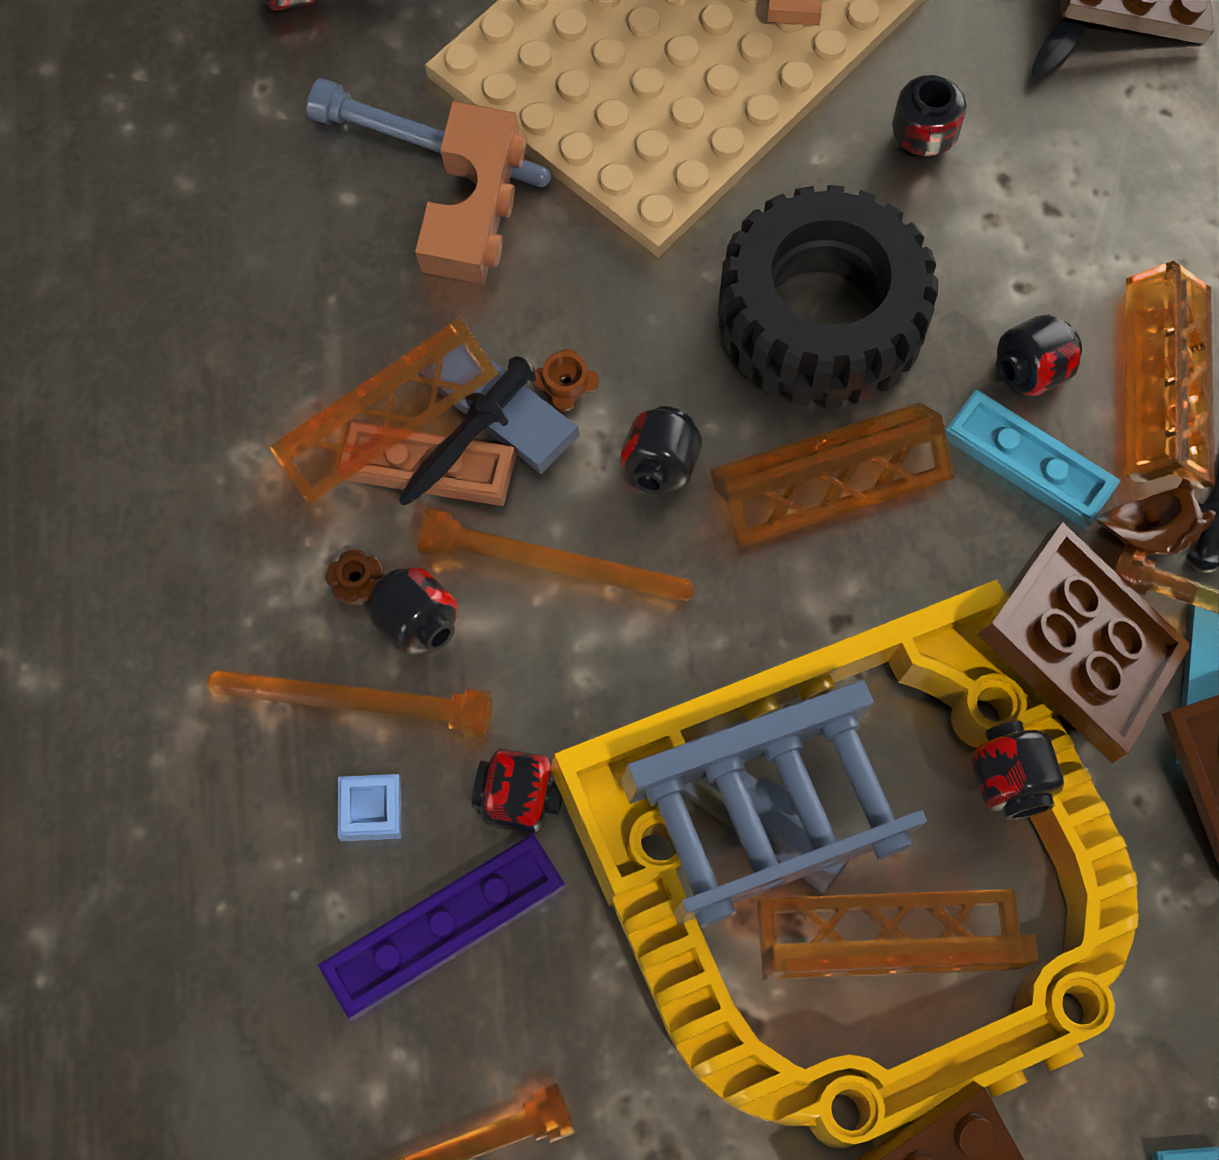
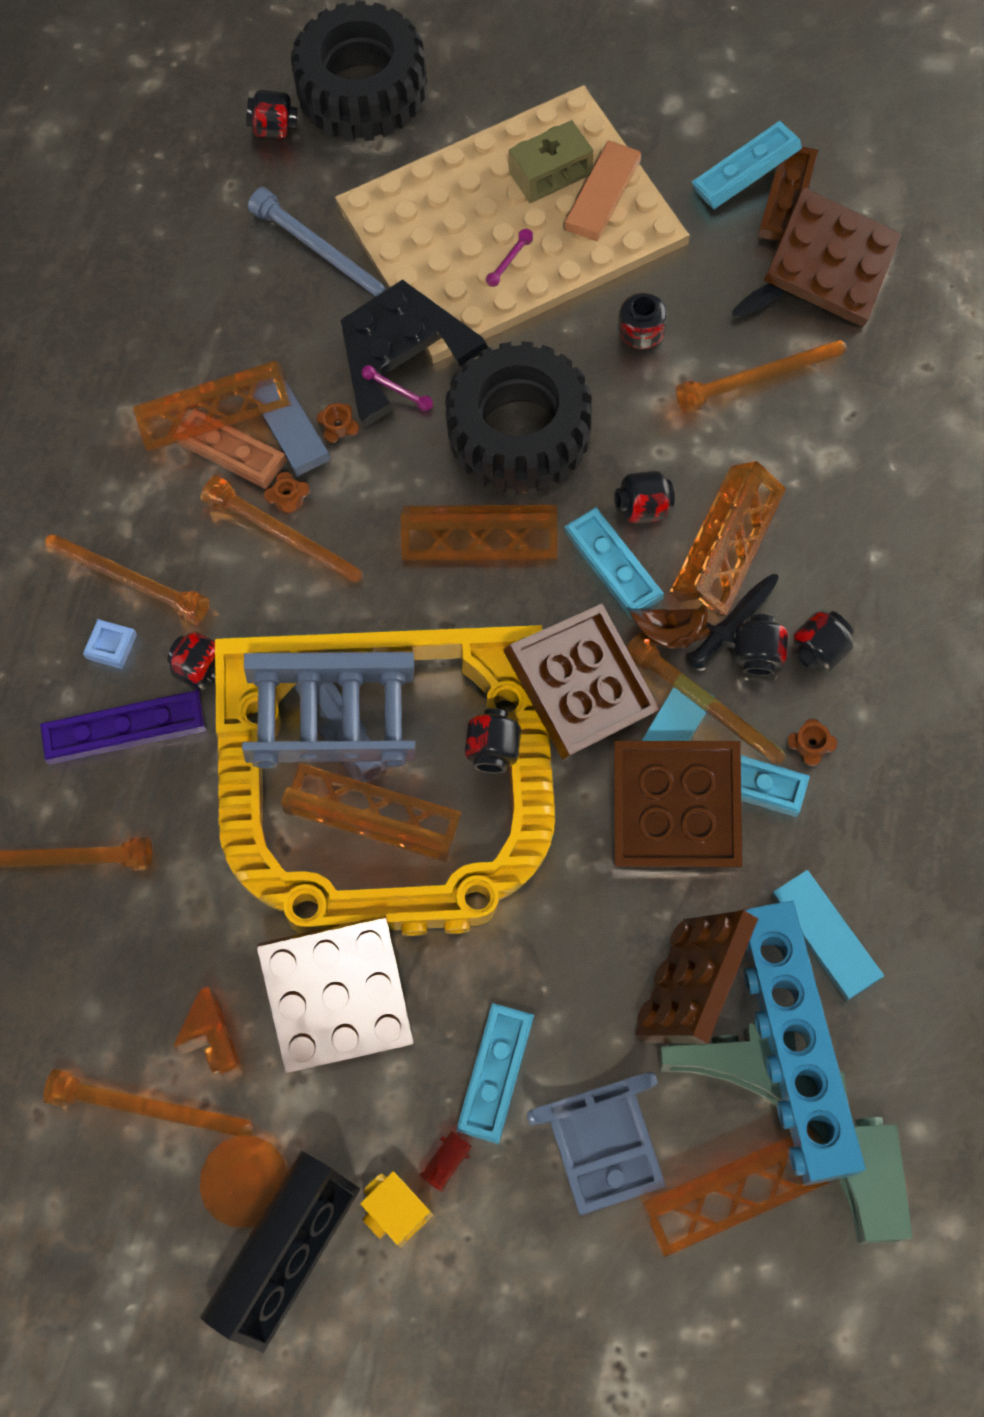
camera: 25 degrees right, 0 degrees up
reddish brown plate [326,549,384,605] -> none
black head [370,567,458,655] -> none
black sword [399,356,536,506] -> none
nougat arch [415,101,527,285] -> none
black head [620,406,703,494] -> none
none -> dark orange plate [264,472,310,514]
none -> black wing [341,279,488,427]
none -> magenta hinge [361,365,433,412]
none -> magenta hinge [486,229,533,287]
none -> clear orange piece [676,340,847,414]

